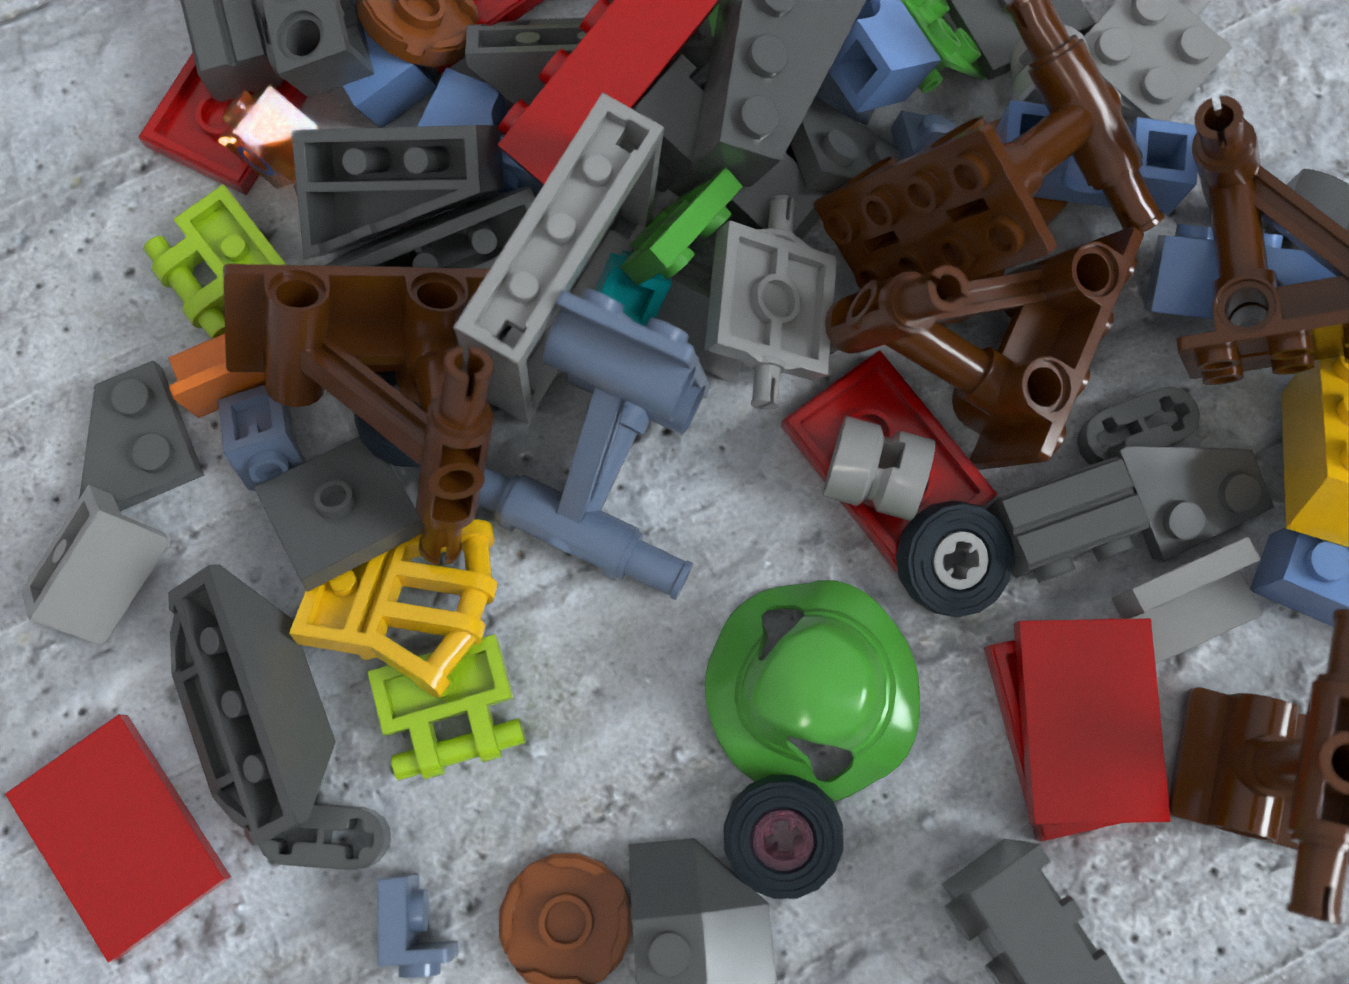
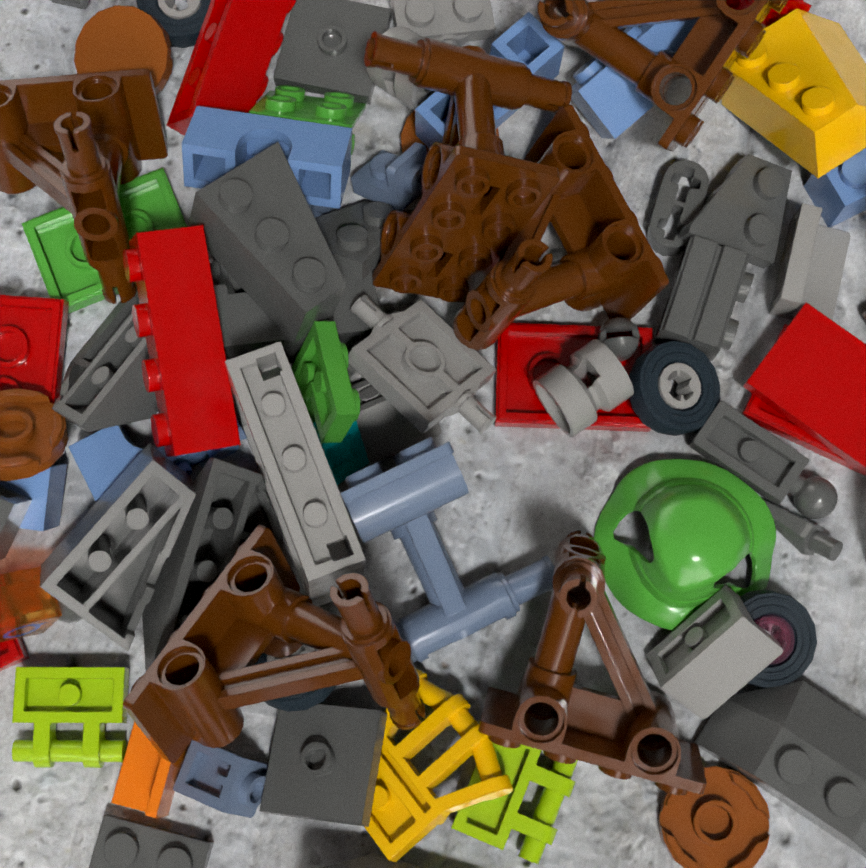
camera: 50 degrees left, 0 degrees up
none -> reddish brown plate [478,530,707,795]
none -> dark grey hinge [597,317,640,361]
none -> light grey panel [647,585,783,719]
none -> dark grey plate [689,401,838,519]
none -> dark grey bar [765,501,843,561]

